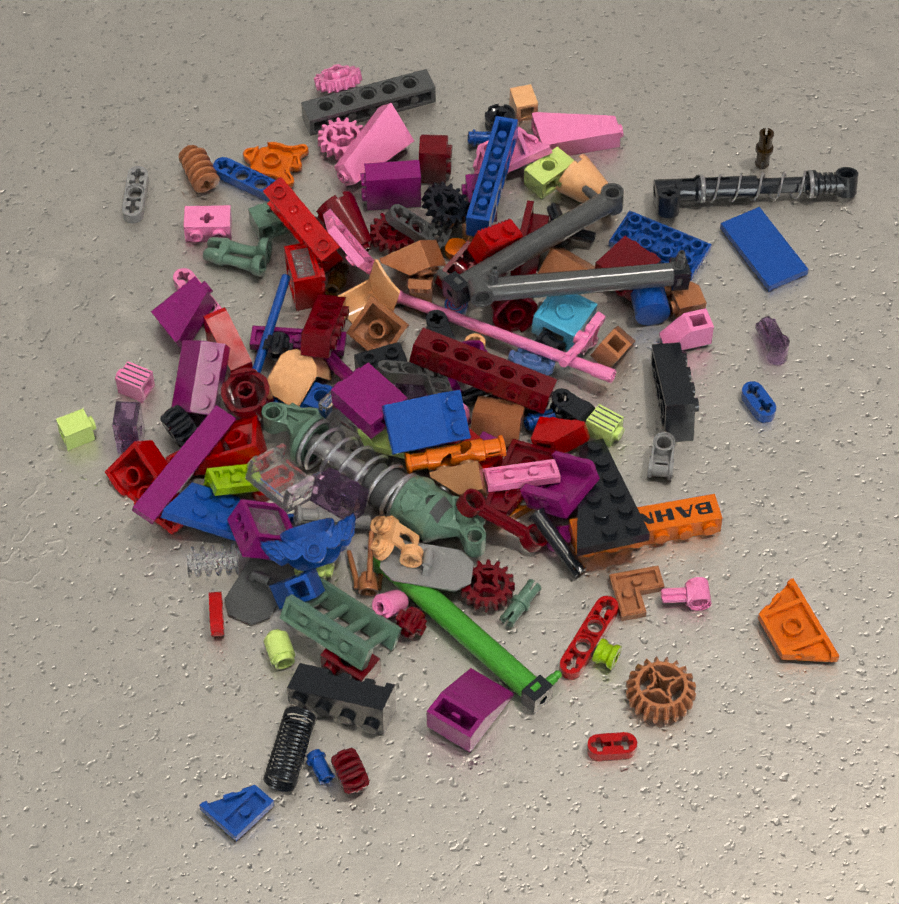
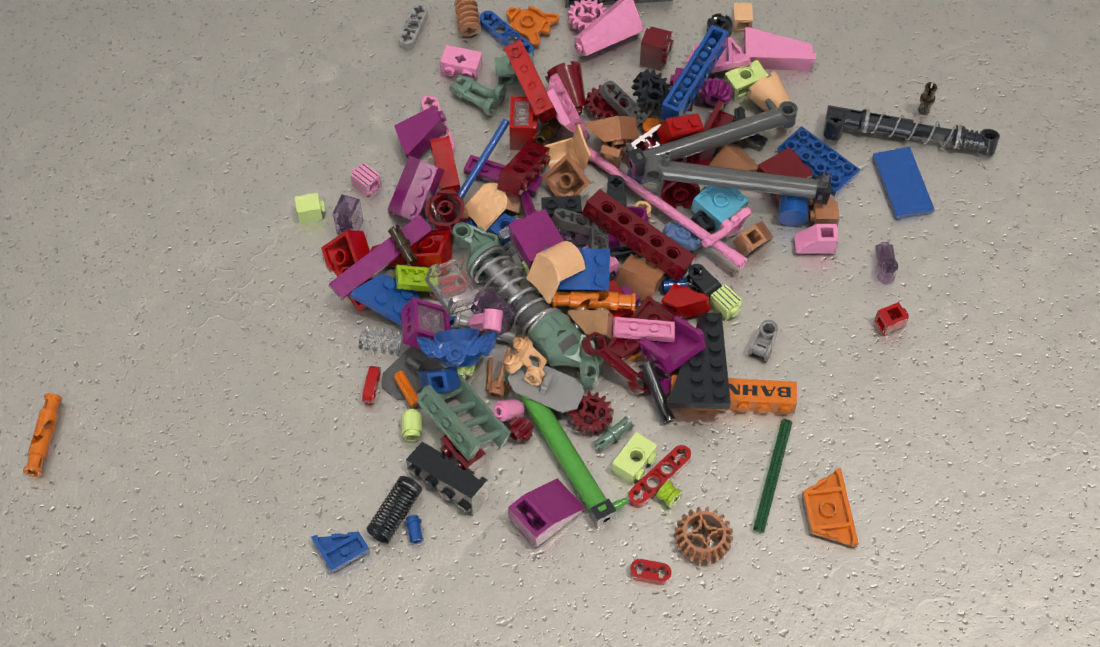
camera: 15 degrees right, 5 degrees up
black gear [160,405,197,447] -> none
black gear [262,332,294,361] -> none
dark red gear [331,747,370,794] -> none
magenta brick [360,160,421,211] -> none
blue pin [467,129,491,147] -> none
nougat tile [609,566,665,621] -> none
black wedge [651,342,699,442] -> none
bright pink axle [661,577,712,611] -> none
blue beam [741,381,776,423] -> none
none -> dark brown pin [388,225,418,266]
none -> orange axle [394,371,420,408]
none -> bright pink piece [468,309,503,333]
none -> light nougat piece [526,241,585,304]
none -> yellowish green brick [611,432,658,485]
none -> magenta gear [700,77,733,107]
none -> clear green axle [753,418,792,533]
none -> red brick [874,302,909,336]

